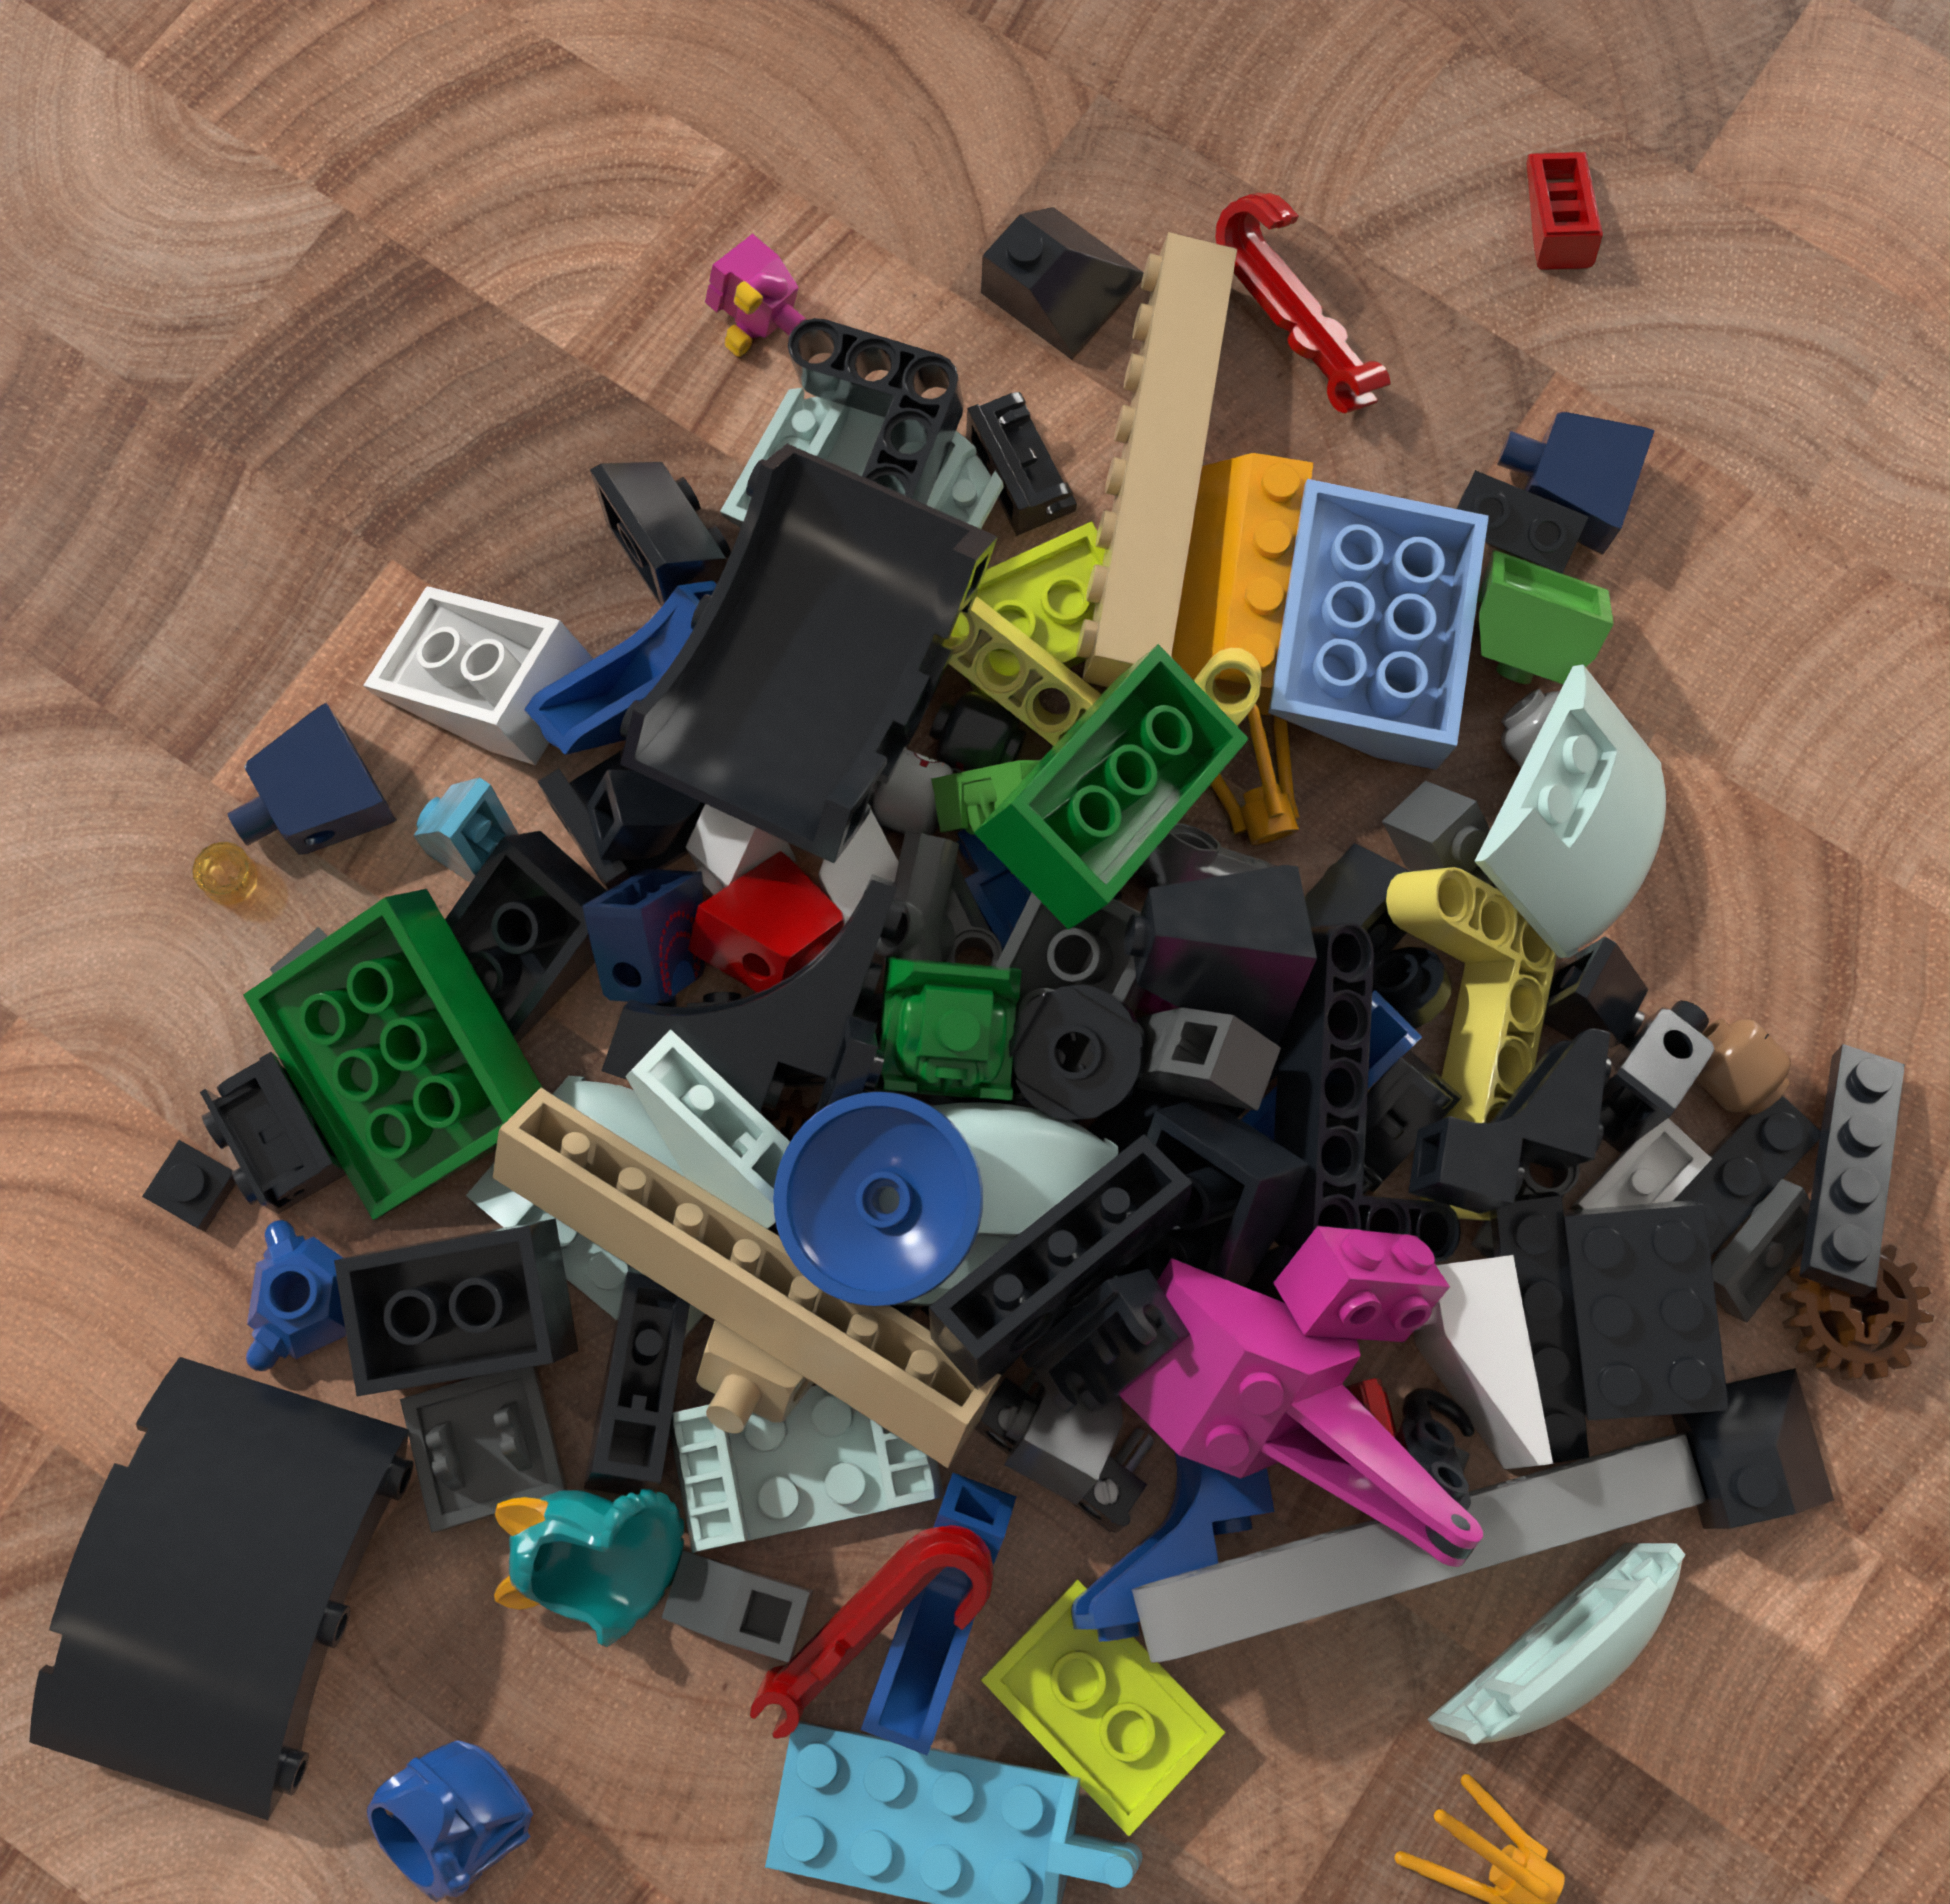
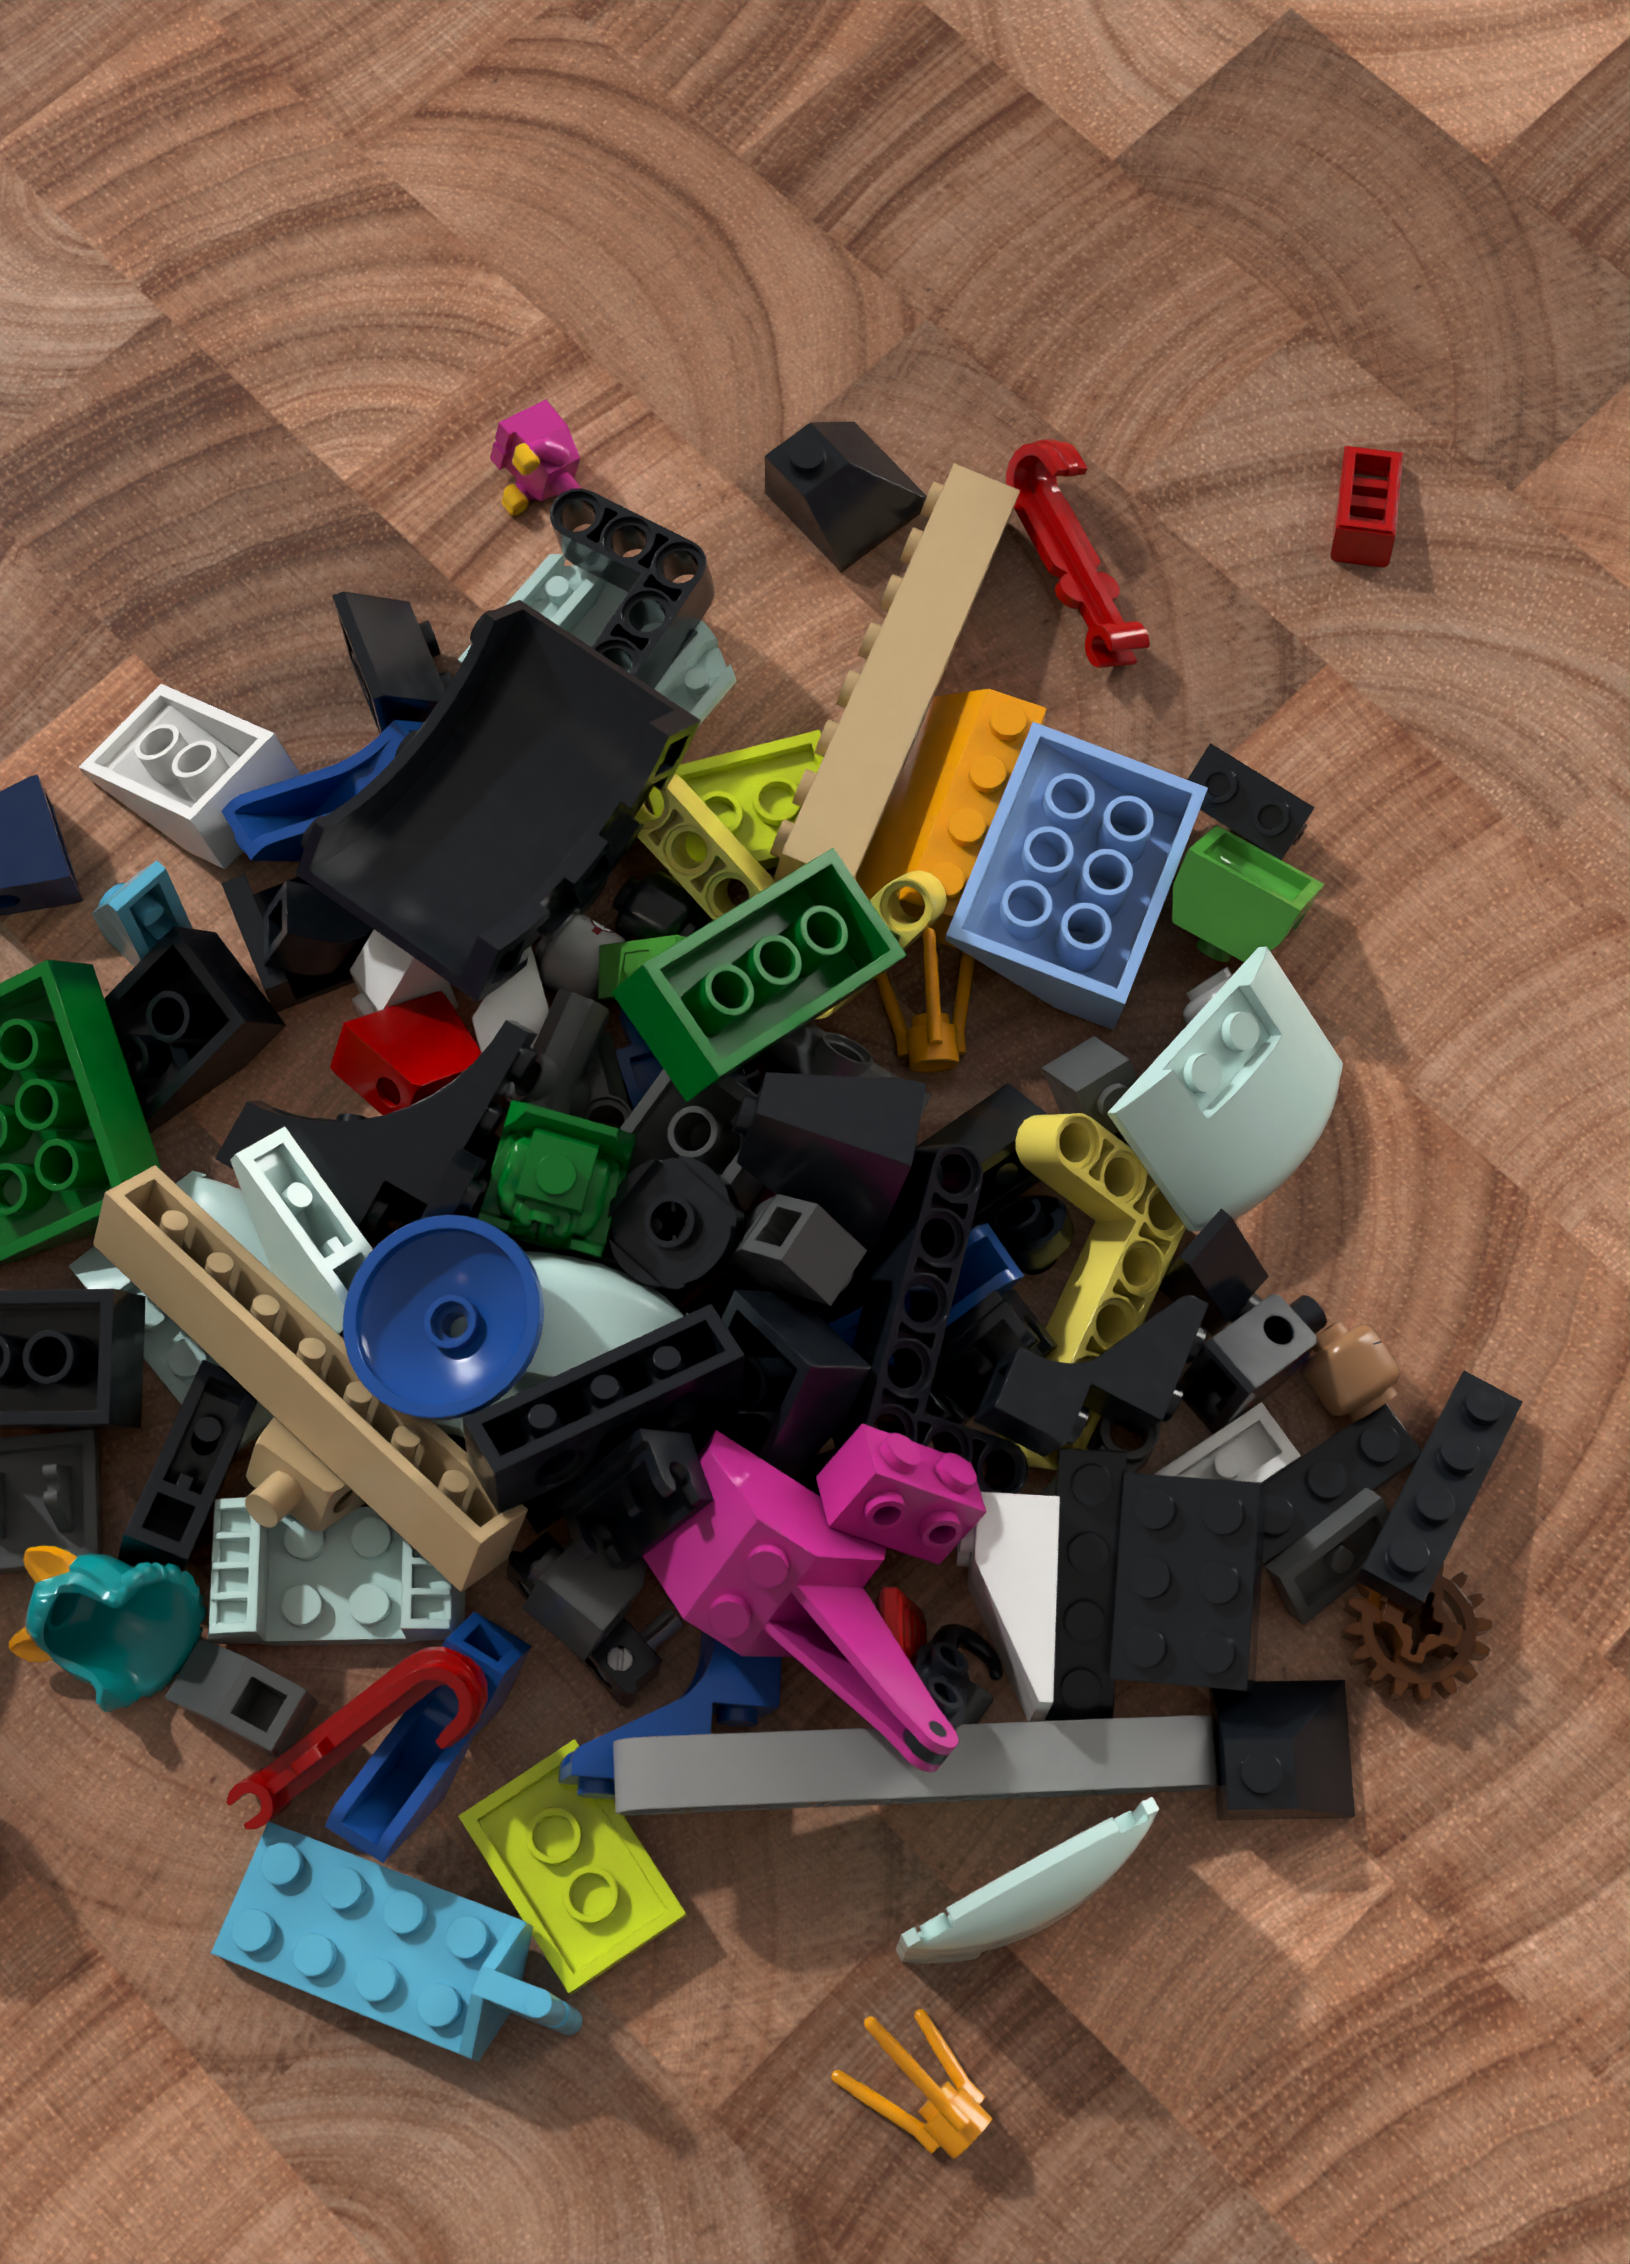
camera: 15 degrees right, 5 degrees down
dark blue torso [583,869,705,1007] -> none
black hinge [966,392,1077,536] -> none
dark blue torso [1497,412,1655,554] -> none

